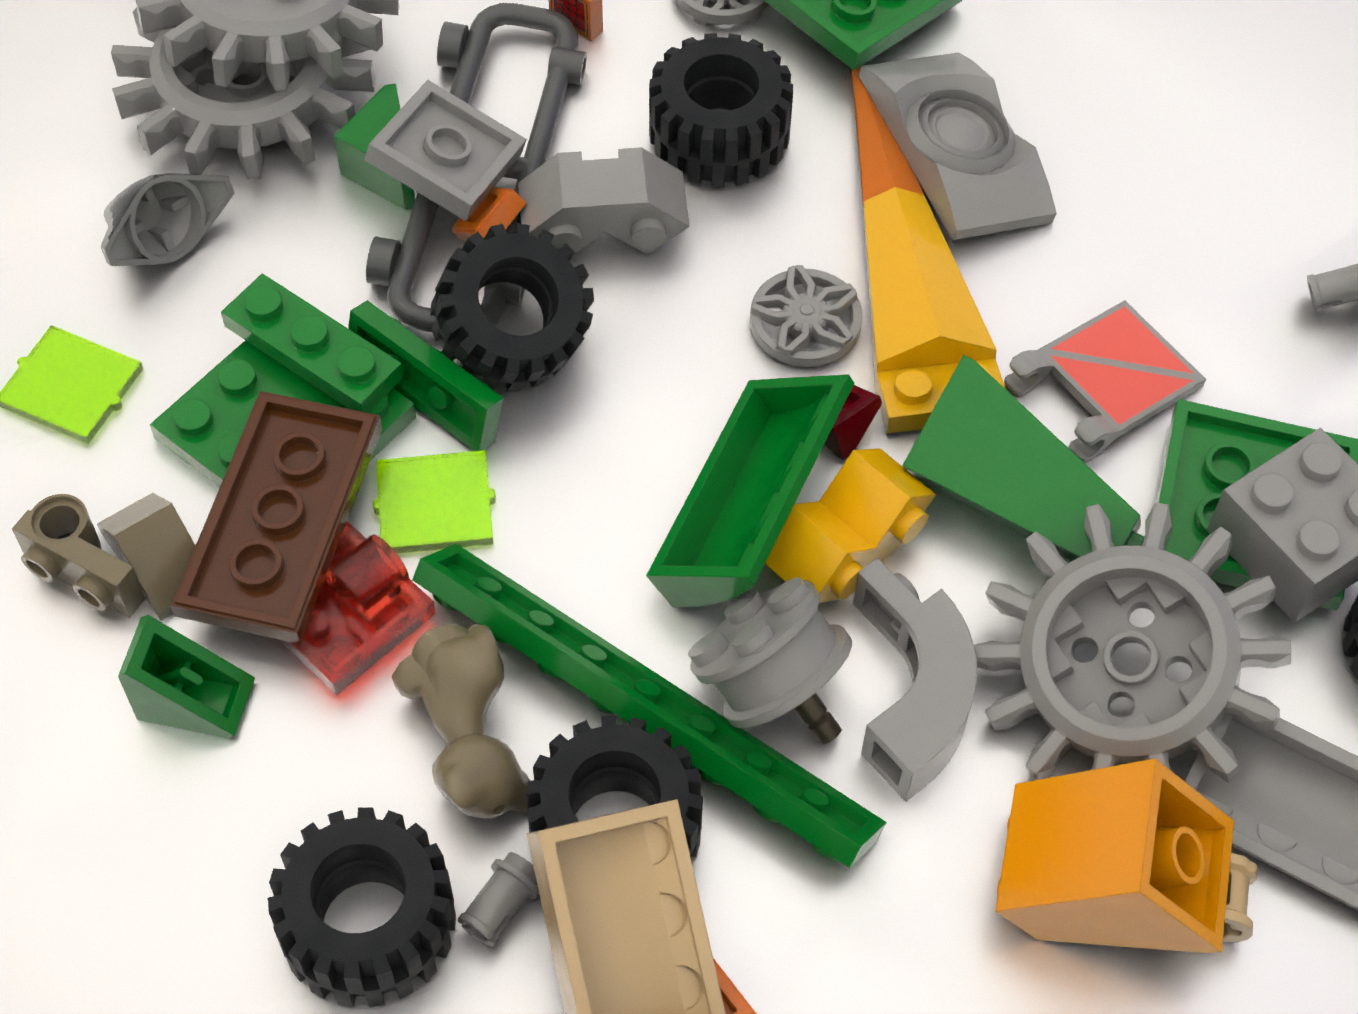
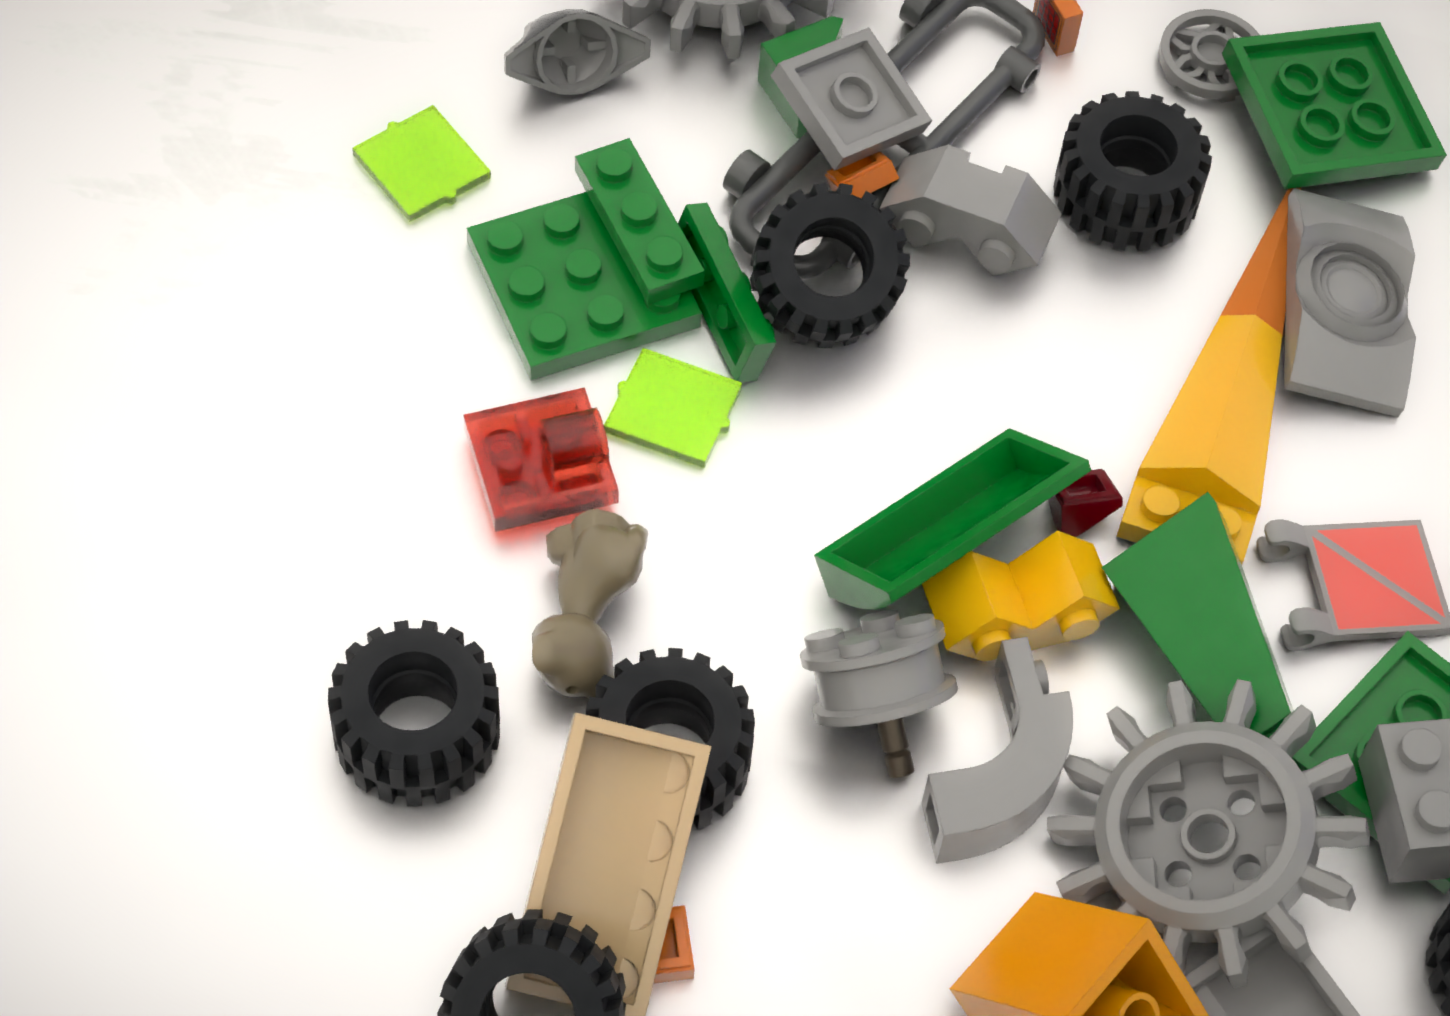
camera: 25 degrees right, 0 degrees up
dark tan plate [12,494,146,618] -> none
dark tan slope [97,492,196,621] -> none
green slope [118,615,255,738] -> none
reddish brown tile [171,391,383,644] -> none
green plate [412,543,887,869] -> none
light grey pin [457,852,539,947] -> none
light grey wheel [750,265,862,367] -> none

